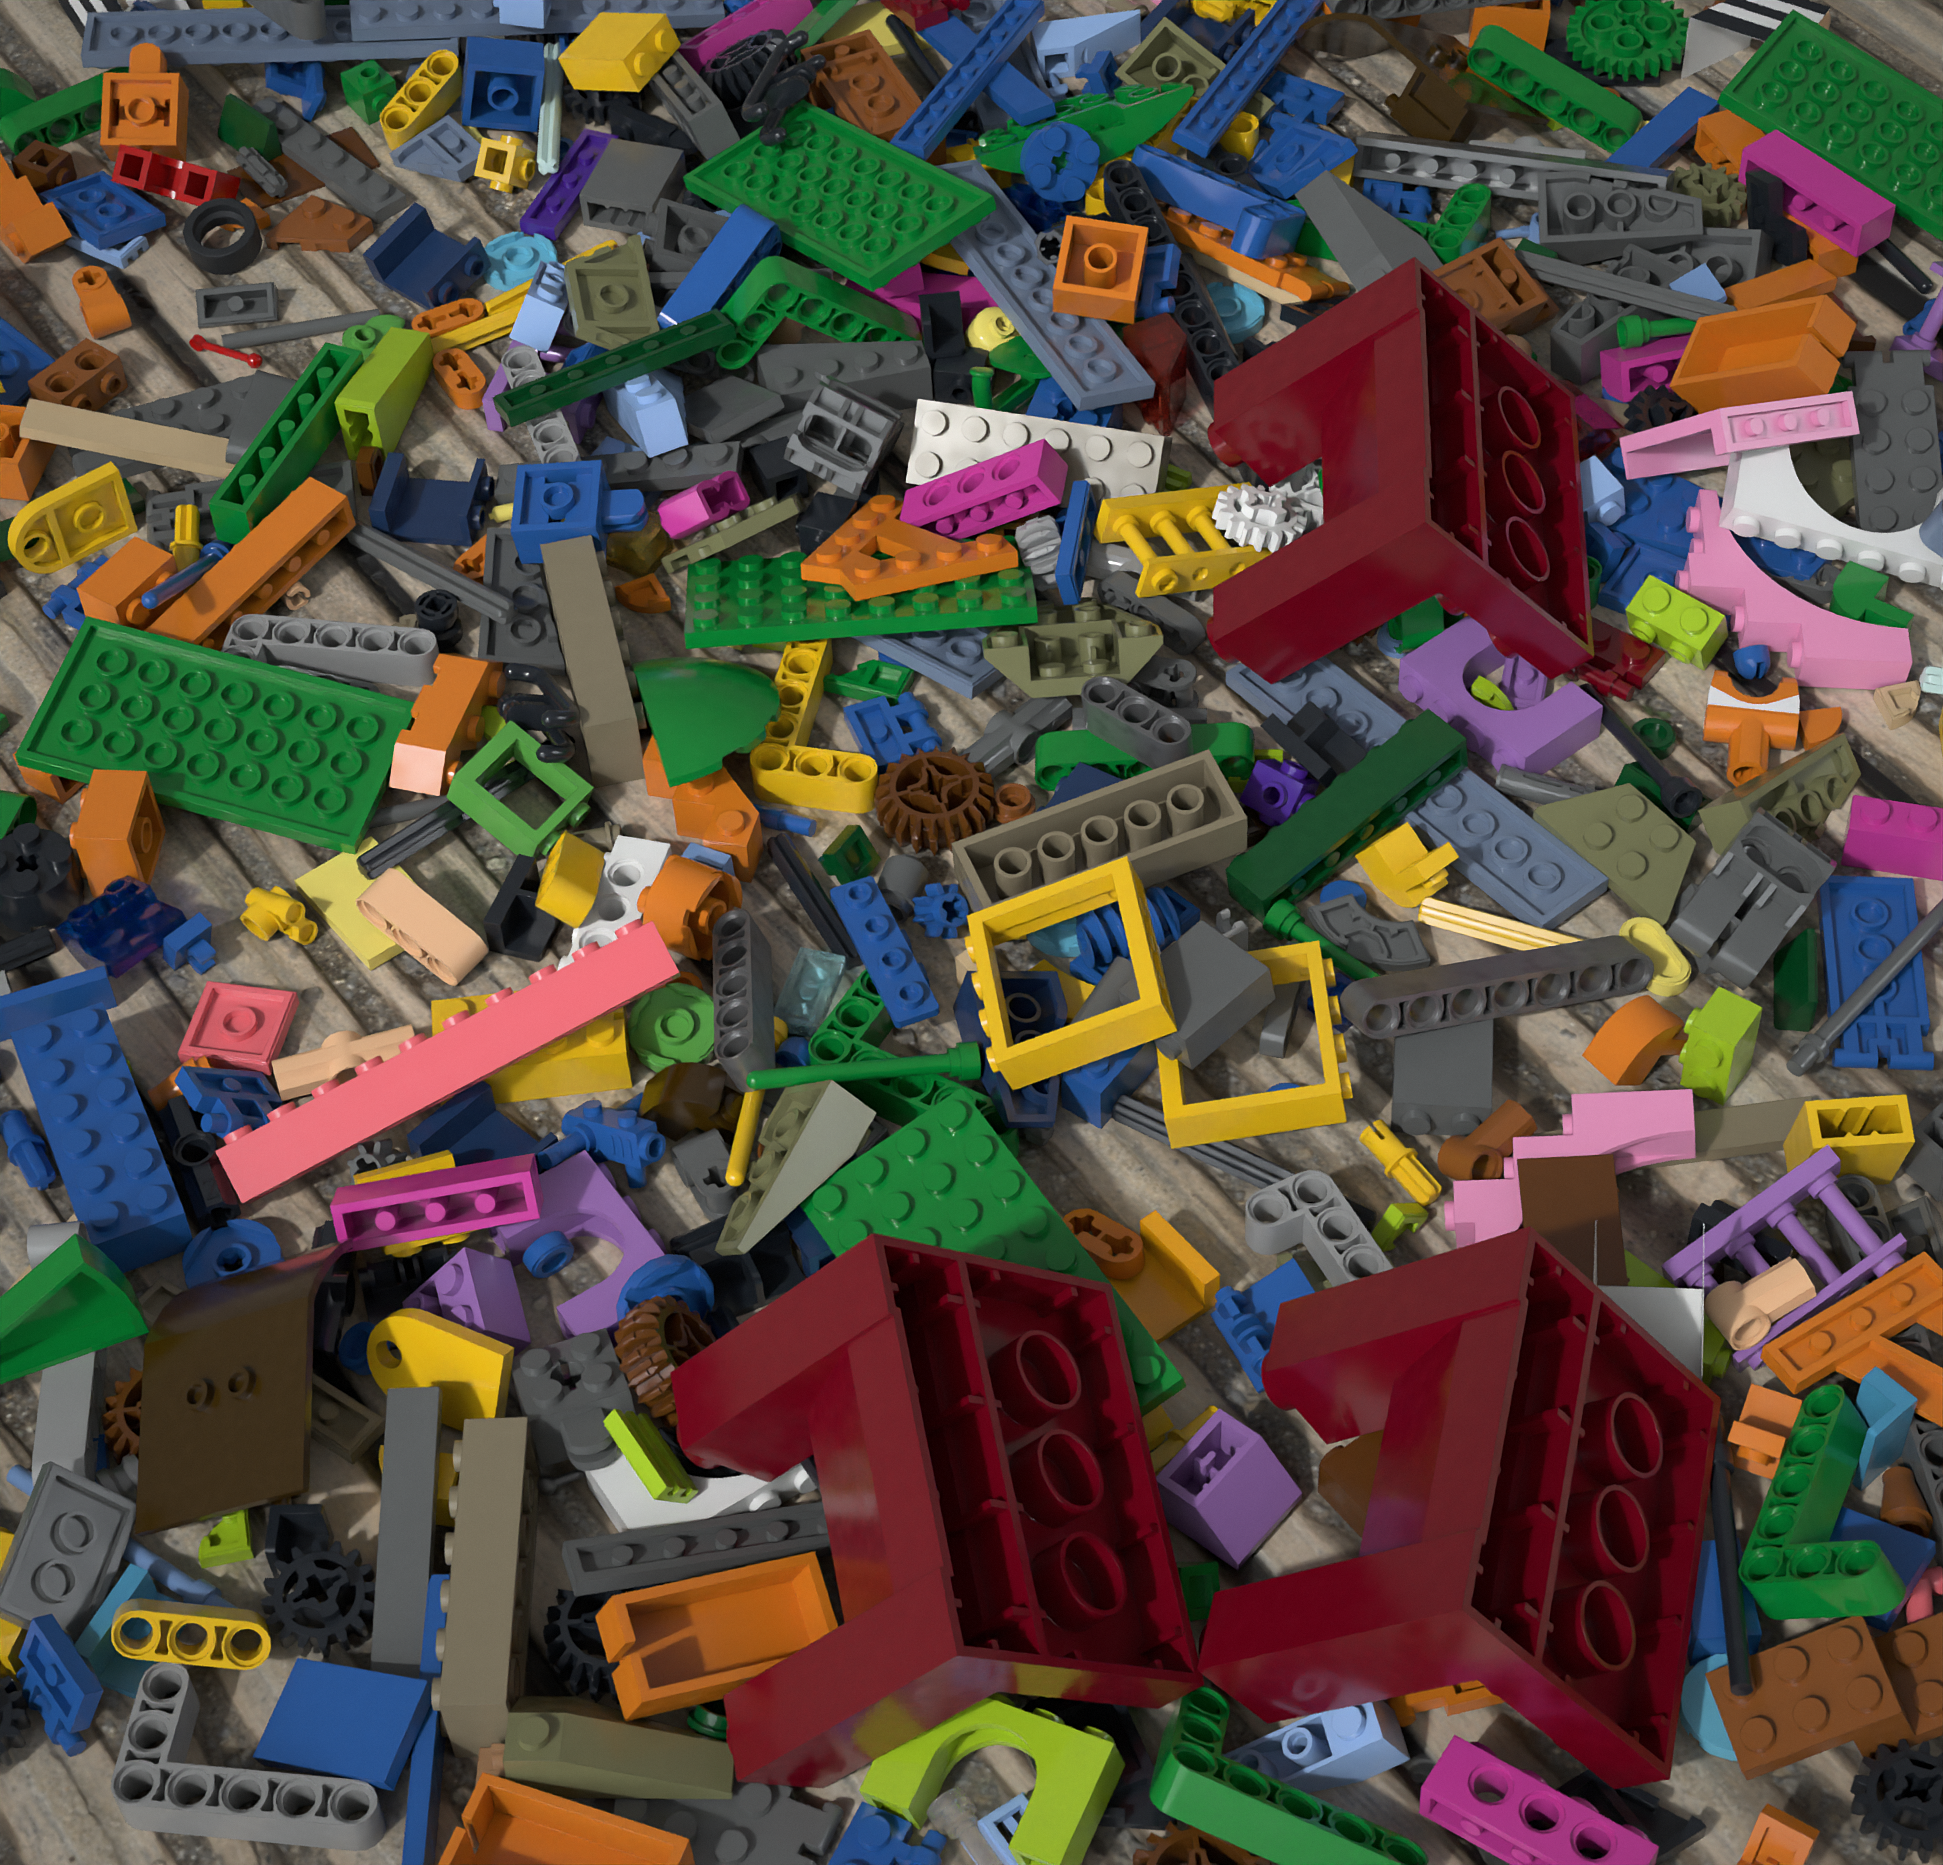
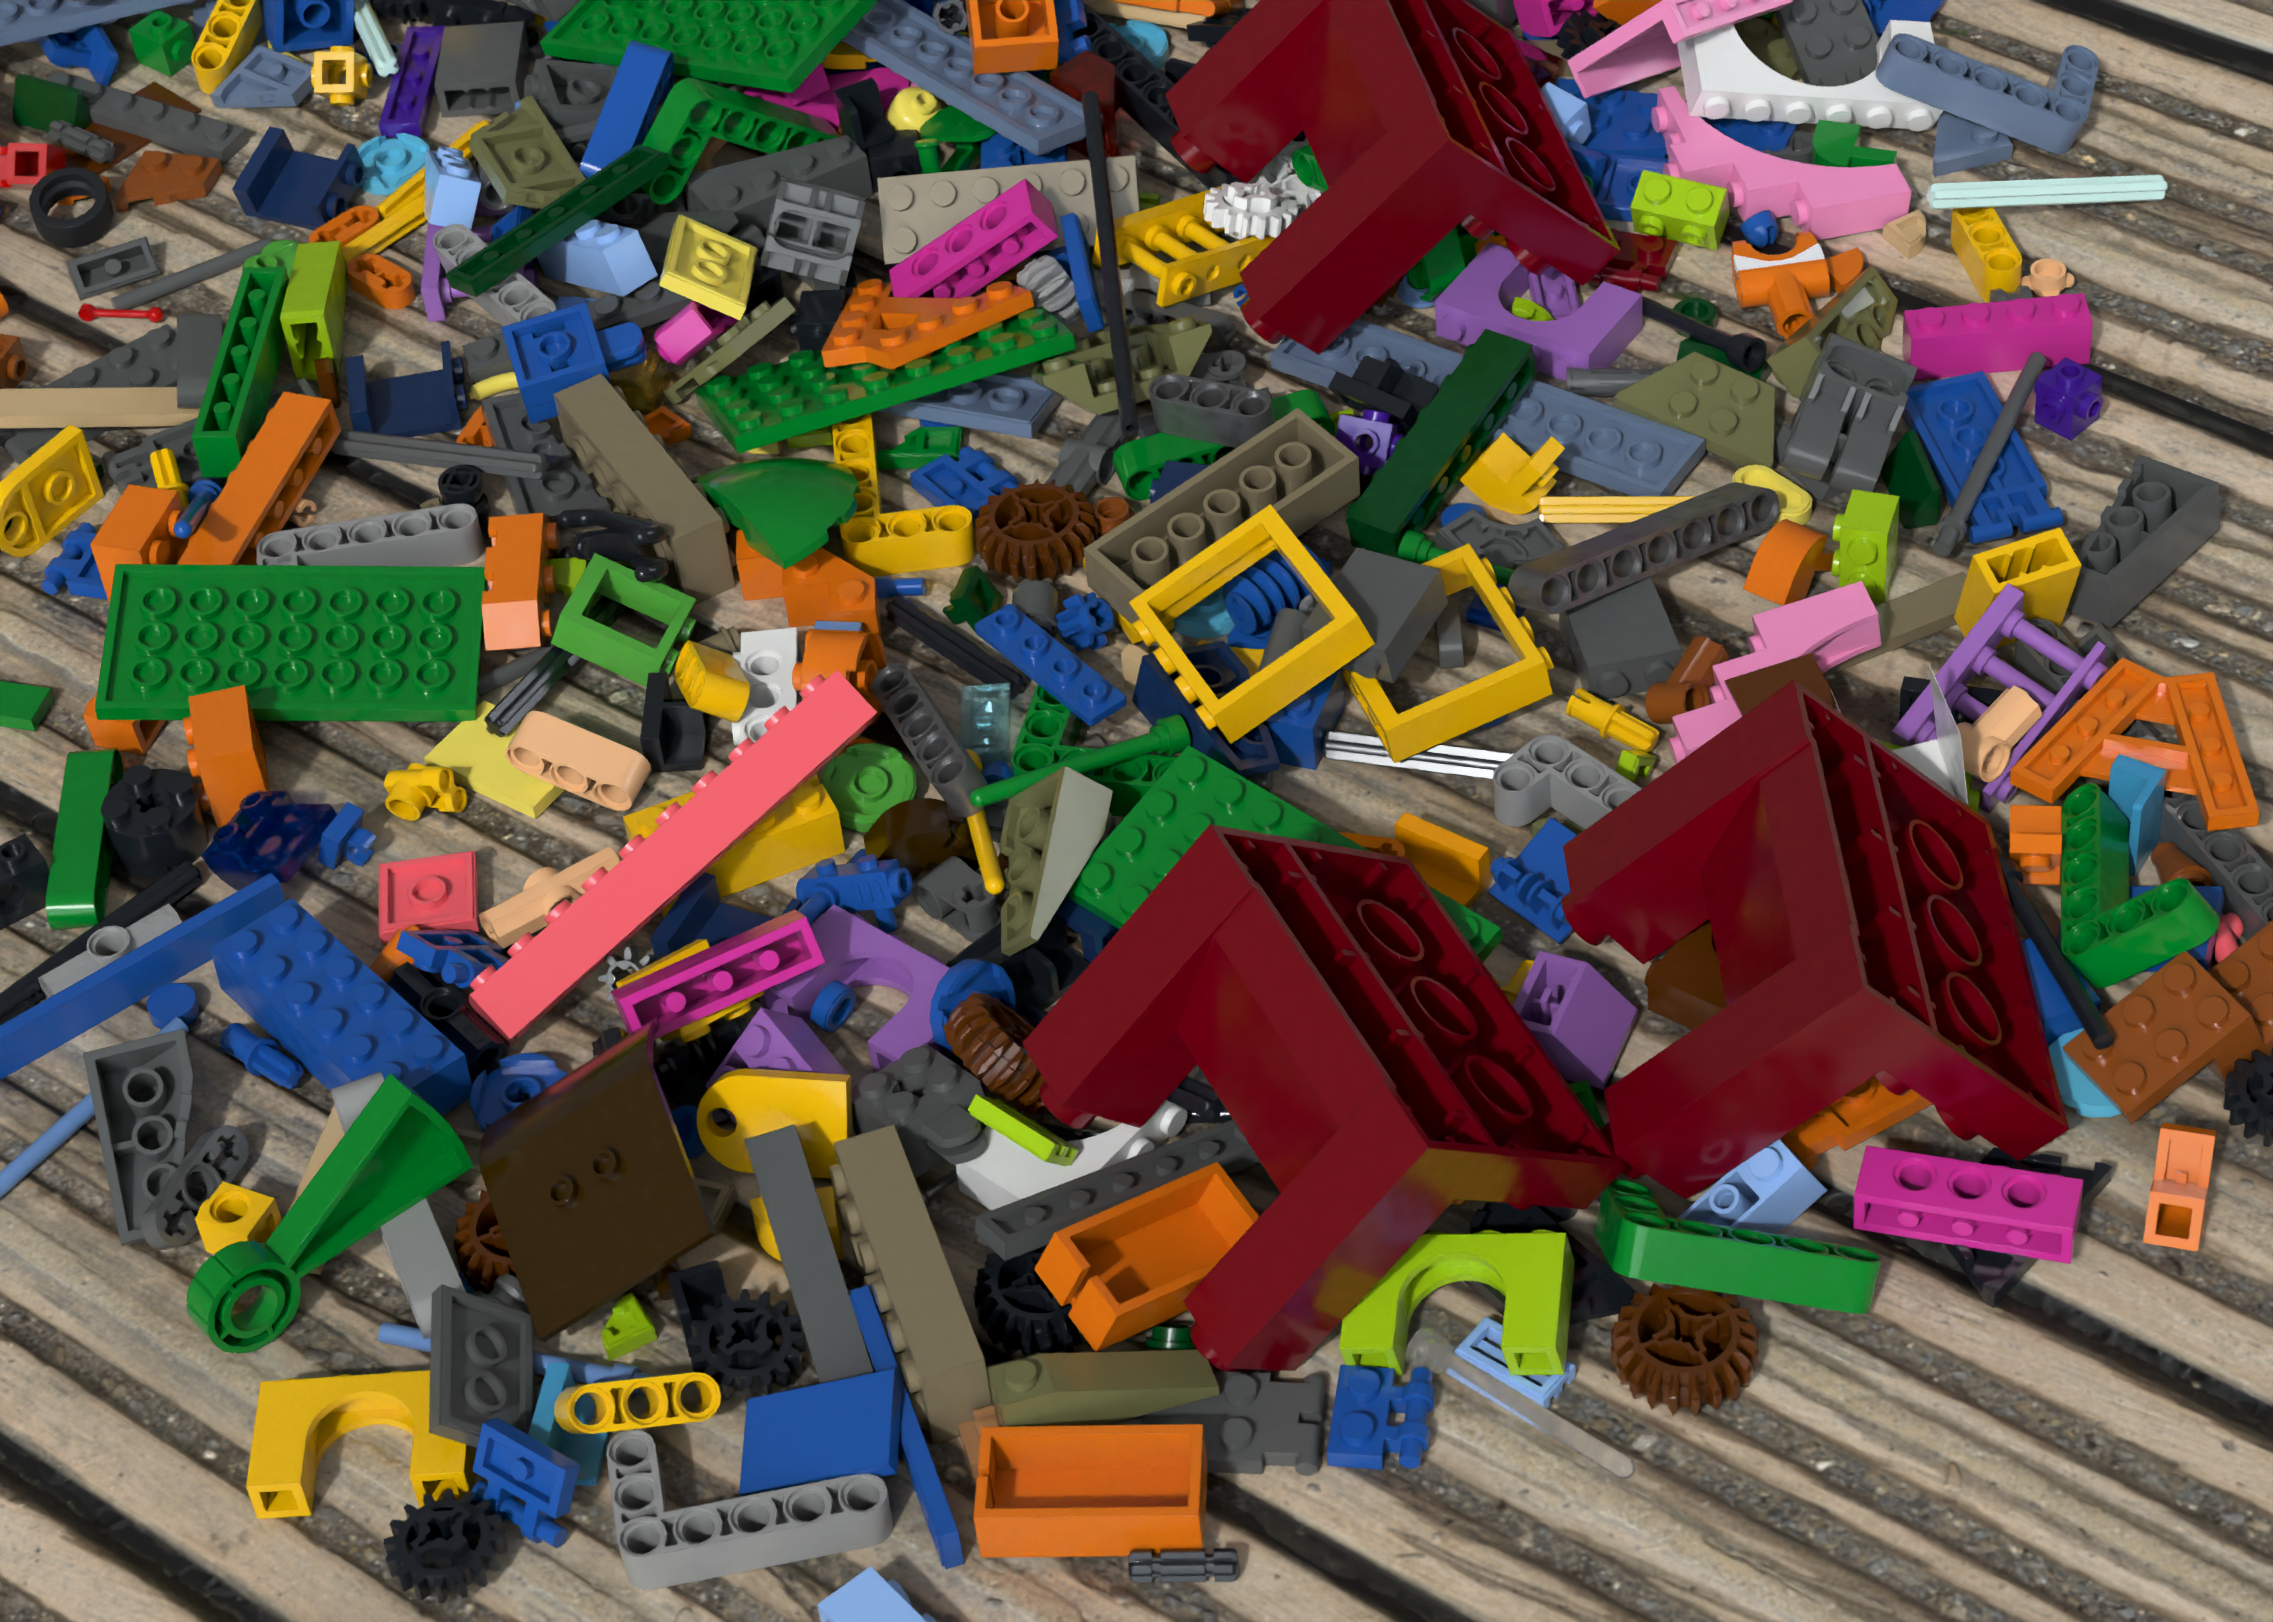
camera: 15 degrees left, 5 degrees down
none -> light yellow tile [659,215,758,320]
none -> black piece [1081,91,1139,435]

